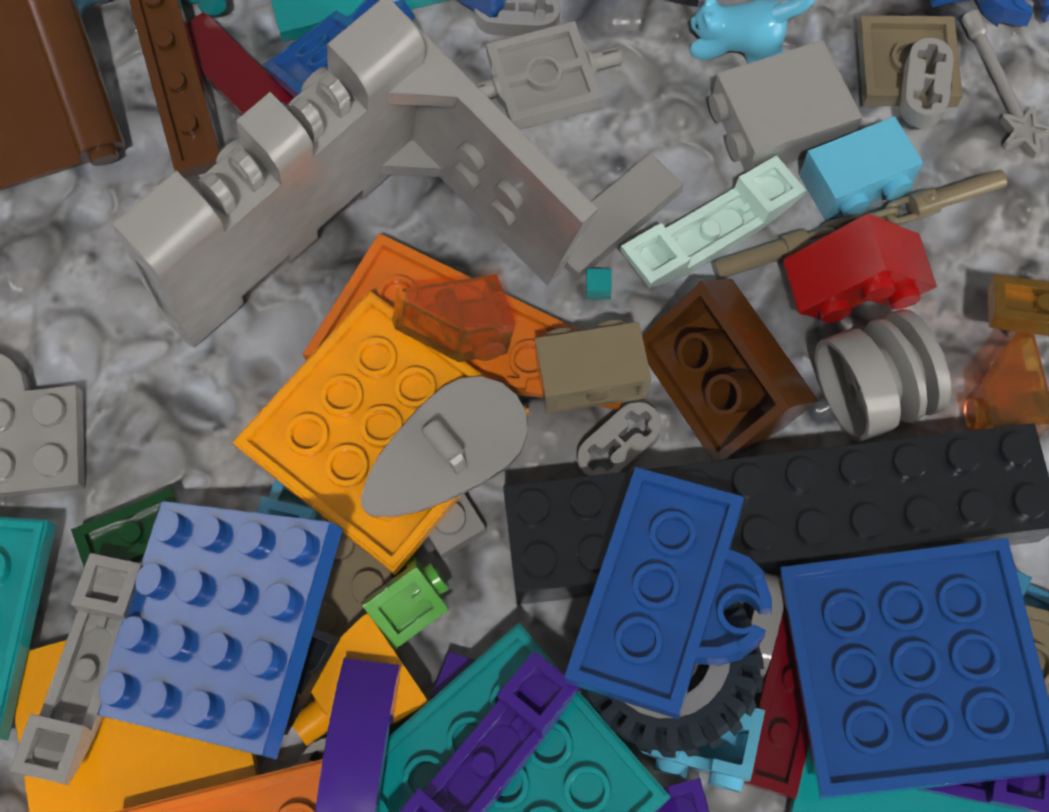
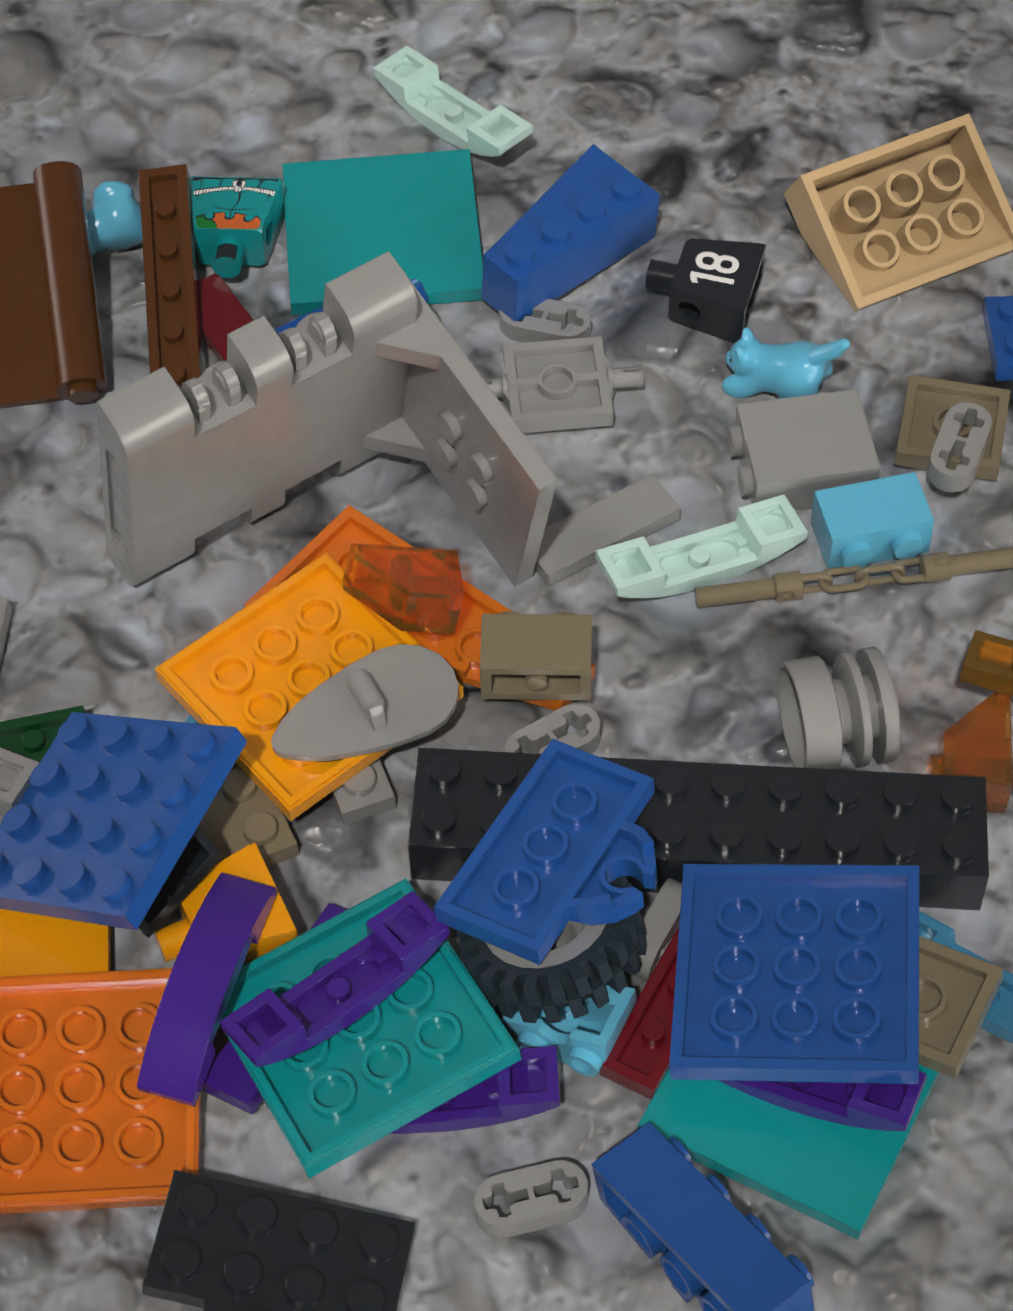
camera: 10 degrees right, 15 degrees down
bright green bracket [362,556,450,649] -> none
teal piece [586,268,612,300] -> none
reddish brown slope [642,279,819,461] -> none
red brick [783,213,937,323] -> none

